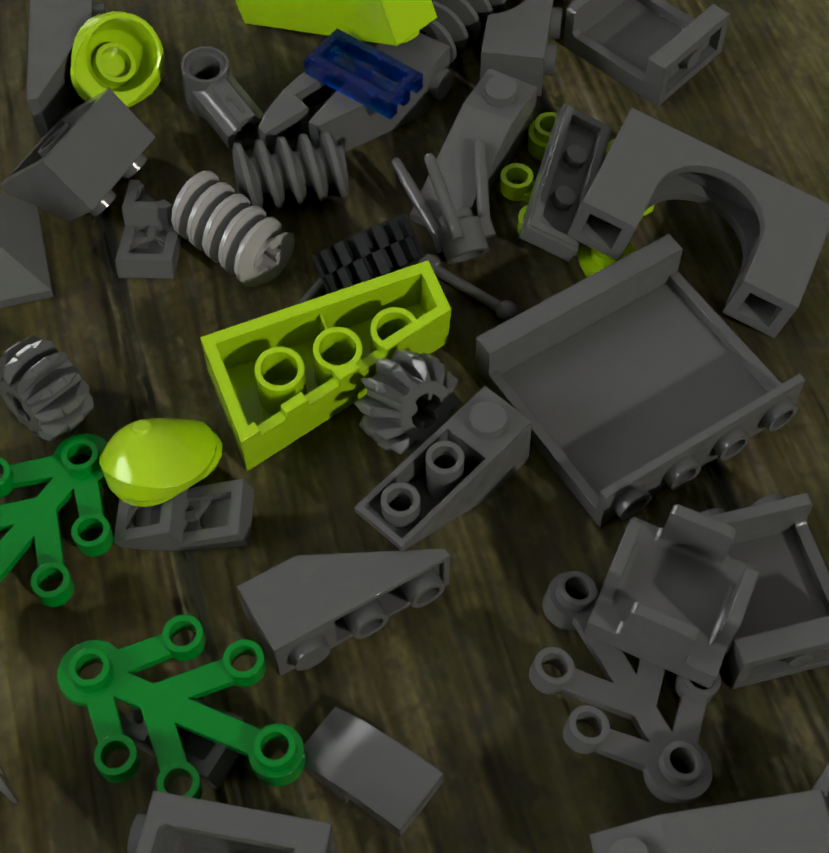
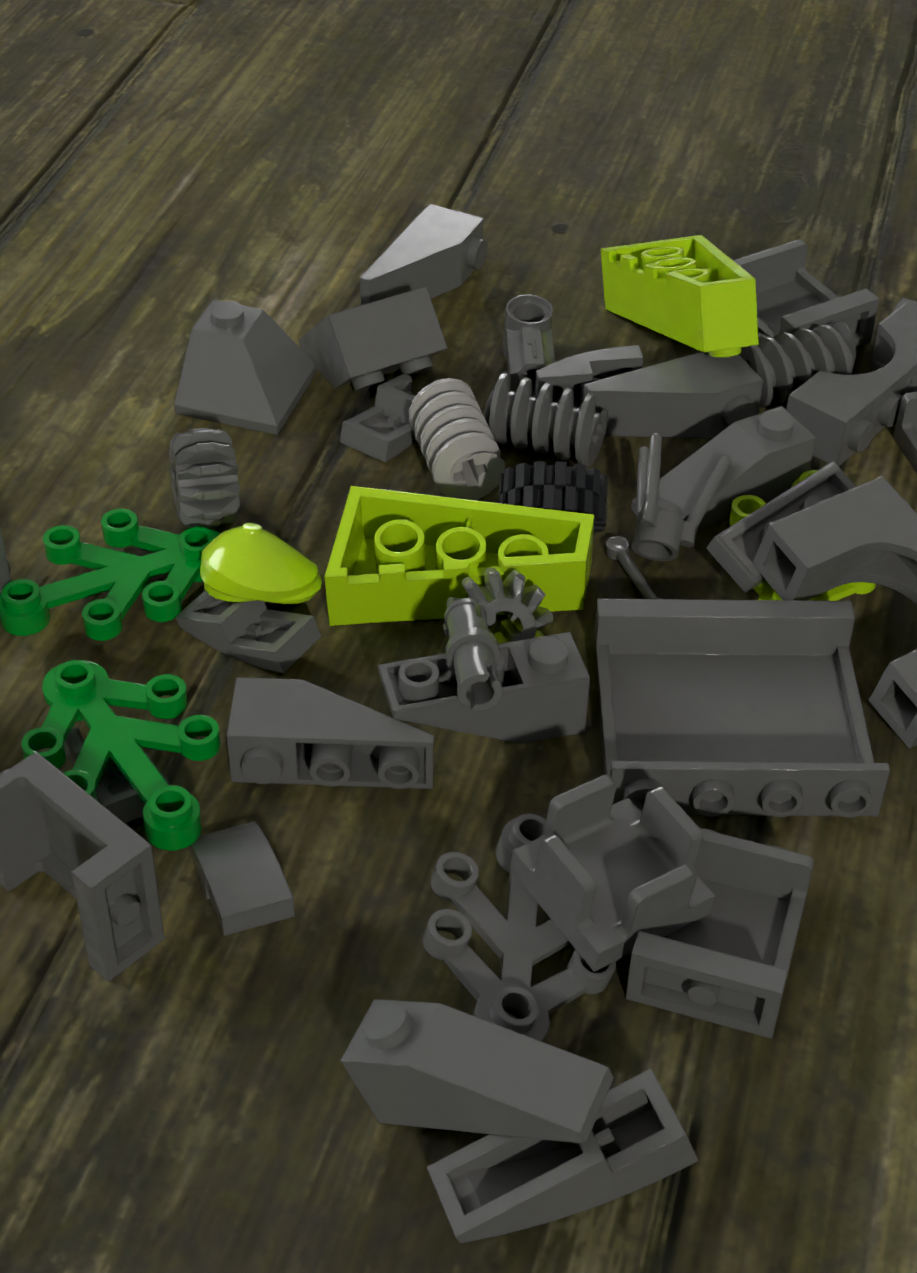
camera: 30 degrees right, 15 degrees down
lime hat [70,11,165,108] -> none
clear blue tile [304,29,423,120] -> none
none -> dark grey pin [444,598,503,712]

